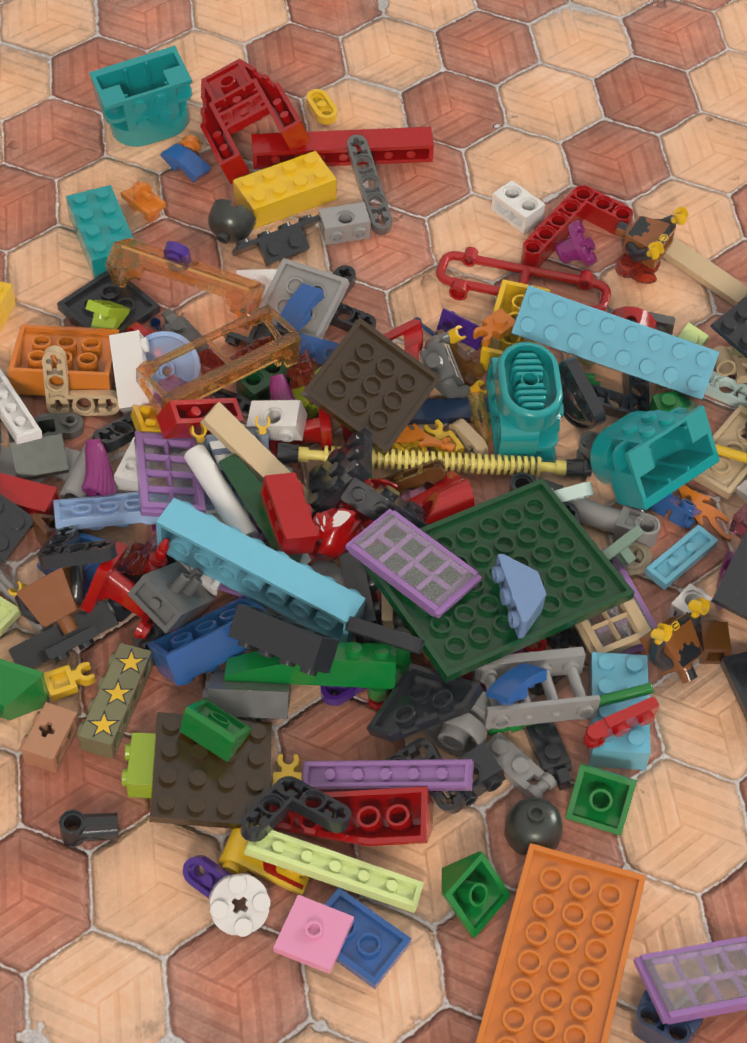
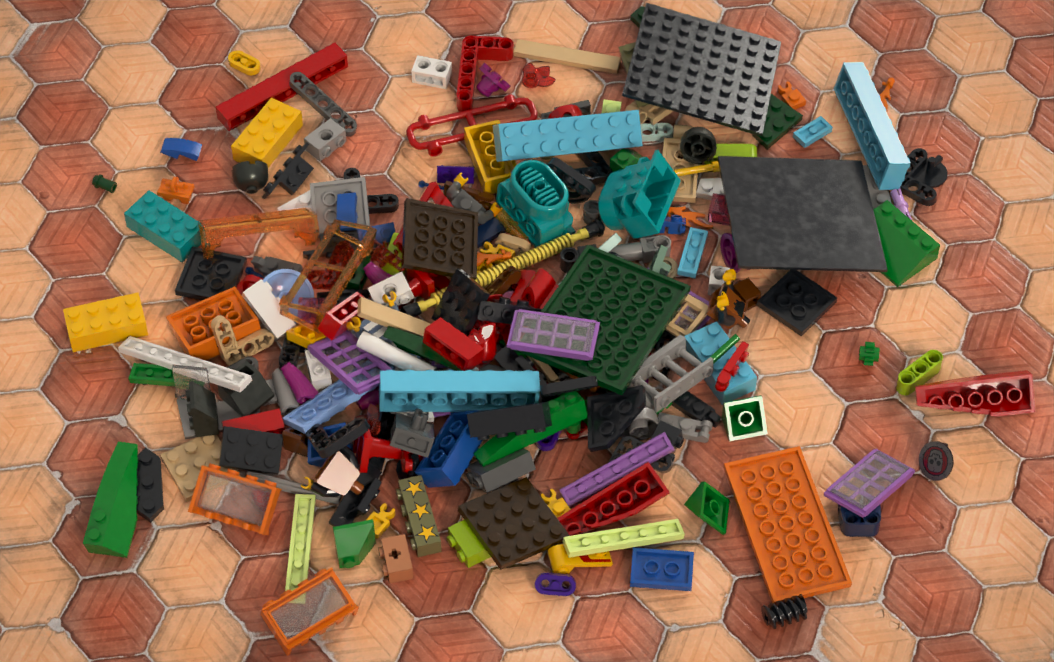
camera: 30 degrees left, 0 degrees up
black piece [59,809,118,847] -> none
lime slope [86,299,130,329] -> none
teal brick [89,45,193,147] -> none
red bar [144,538,169,574] -> none
dark purple plate [163,241,191,273] -> none
orange plate [179,135,201,154] -> none
green slope [180,698,253,762] -> none
red wedge [200,59,311,184] -> none
white plate [209,873,271,937] -> none
black beam [240,776,351,842] -> none
bright pink plate [273,895,354,974] -> none
orange plate [473,308,515,347] -> none
blue slope [486,663,547,705] -> none
medium blue slope [492,554,546,639] -> none
pearl dark grey cylinder [504,797,563,855] -> none
torso [615,206,689,269] -> none
none -> dark green pin [92,174,117,193]

